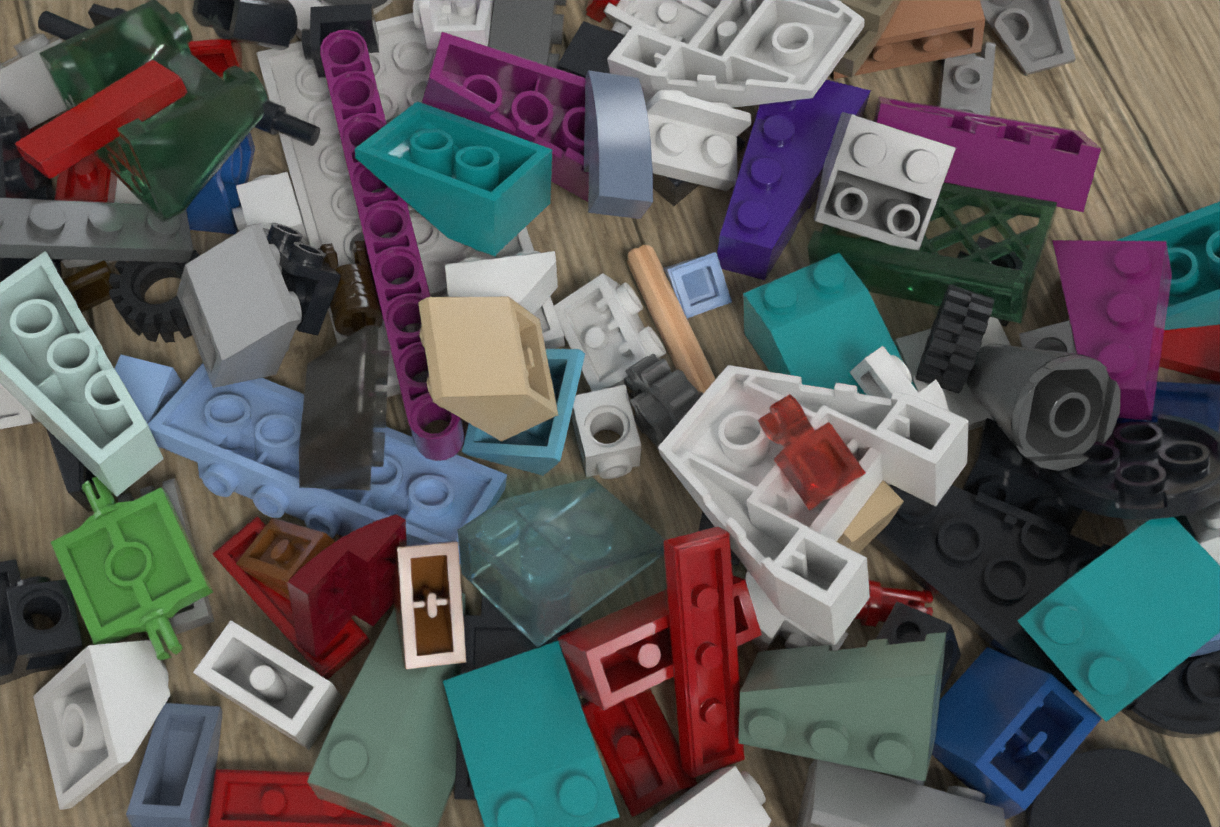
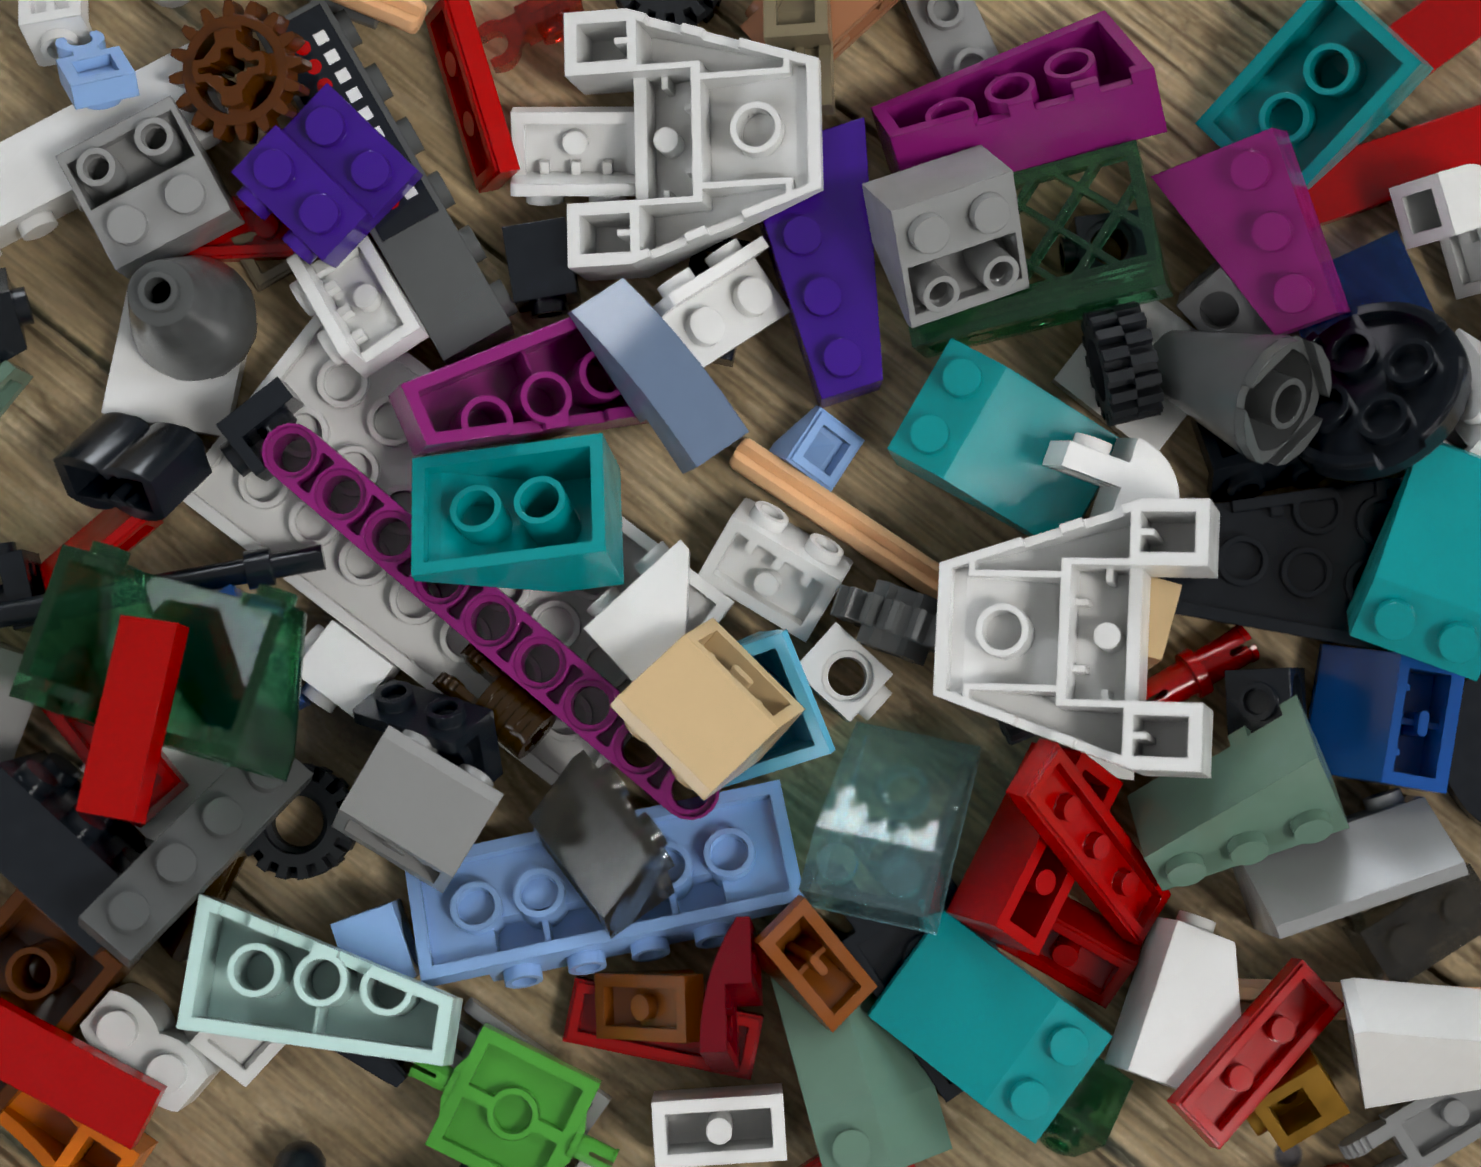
camera: 30 degrees left, 20 degrees up
clear red plate [758,394,866,511] -> none

